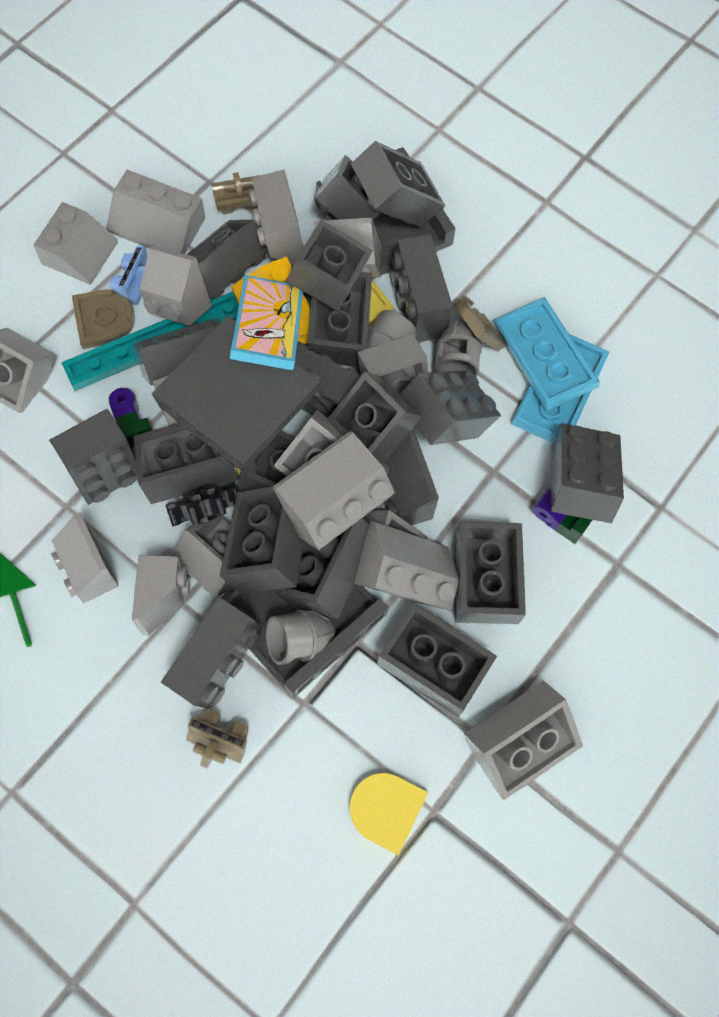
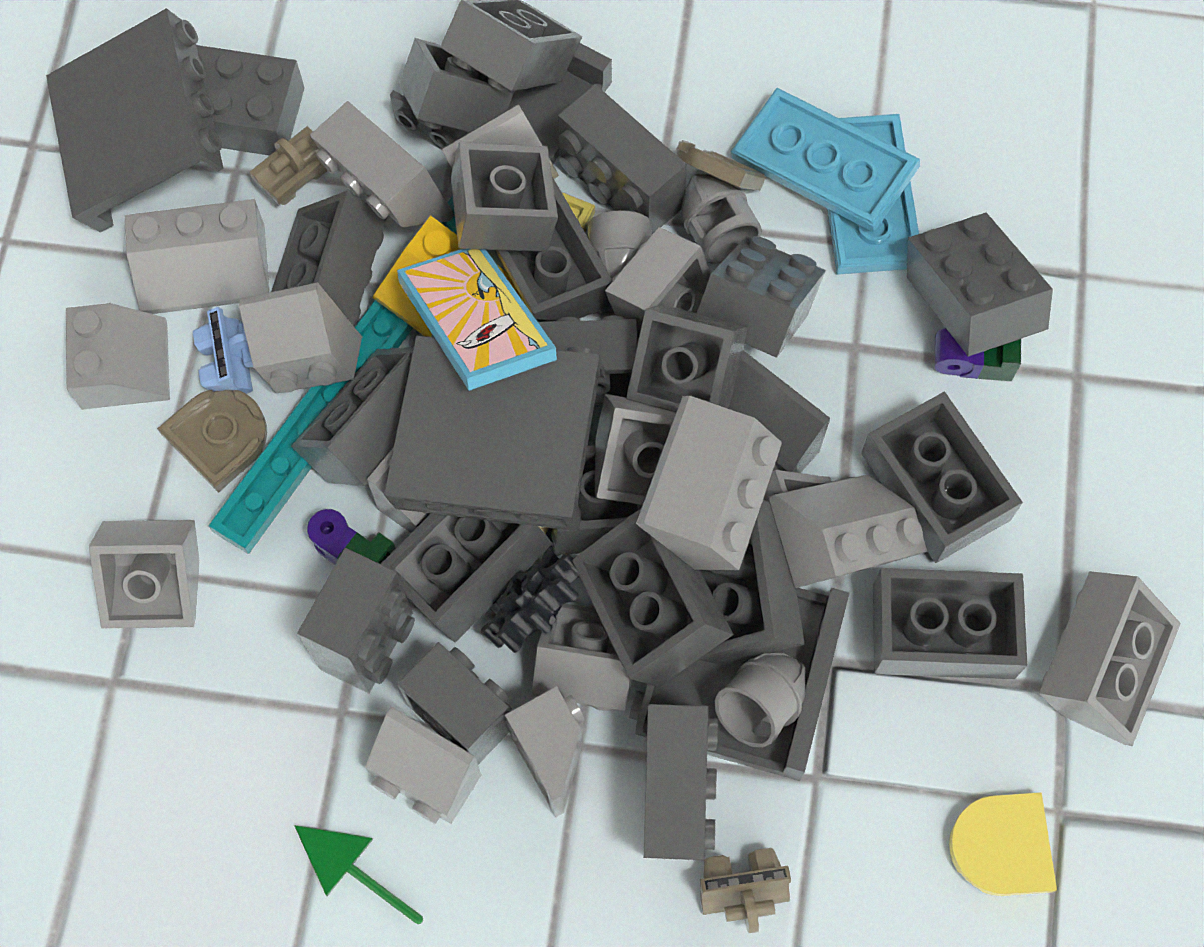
camera: 25 degrees left, 0 degrees up
none -> dark grey panel [46,8,224,232]
none -> dark grey brick [196,45,305,156]
none -> dark grey brick [397,642,512,765]

